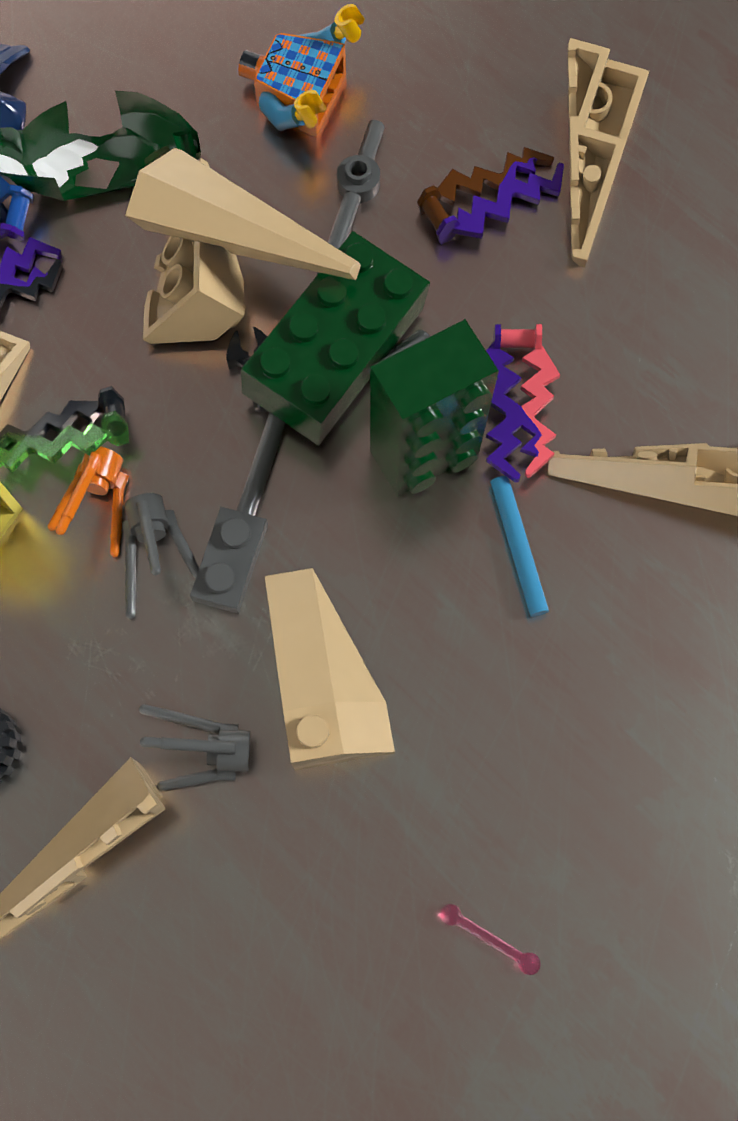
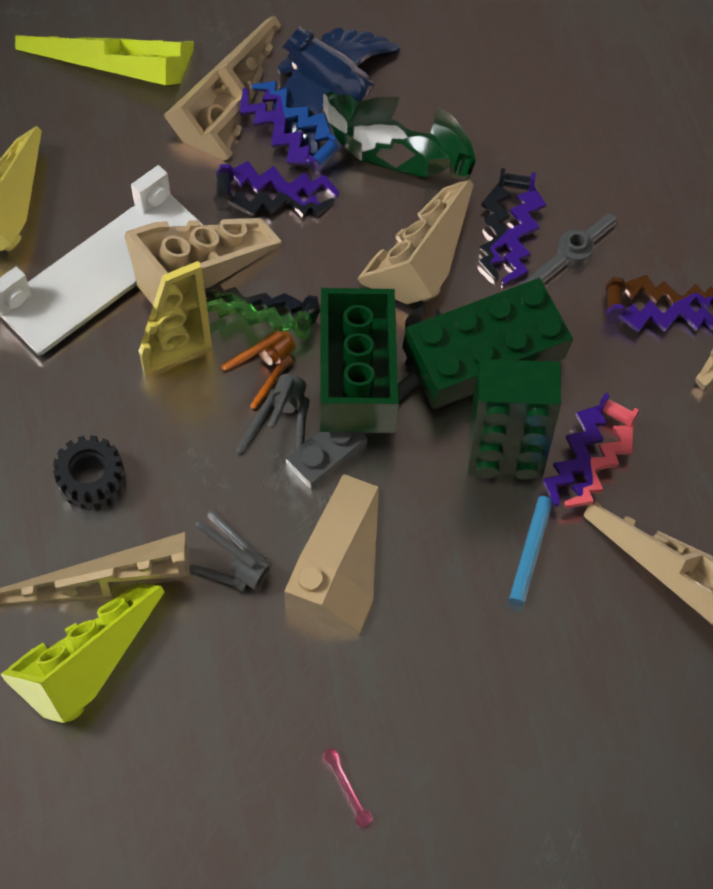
camera: 30 degrees right, 10 degrees down
tan wedge [125,148,361,280] -> none
torso [238,4,365,137] -> none
none -> neon yellow wedge [1,583,165,723]
none -> dark green brick [320,288,399,433]
none -> piece [479,168,546,285]

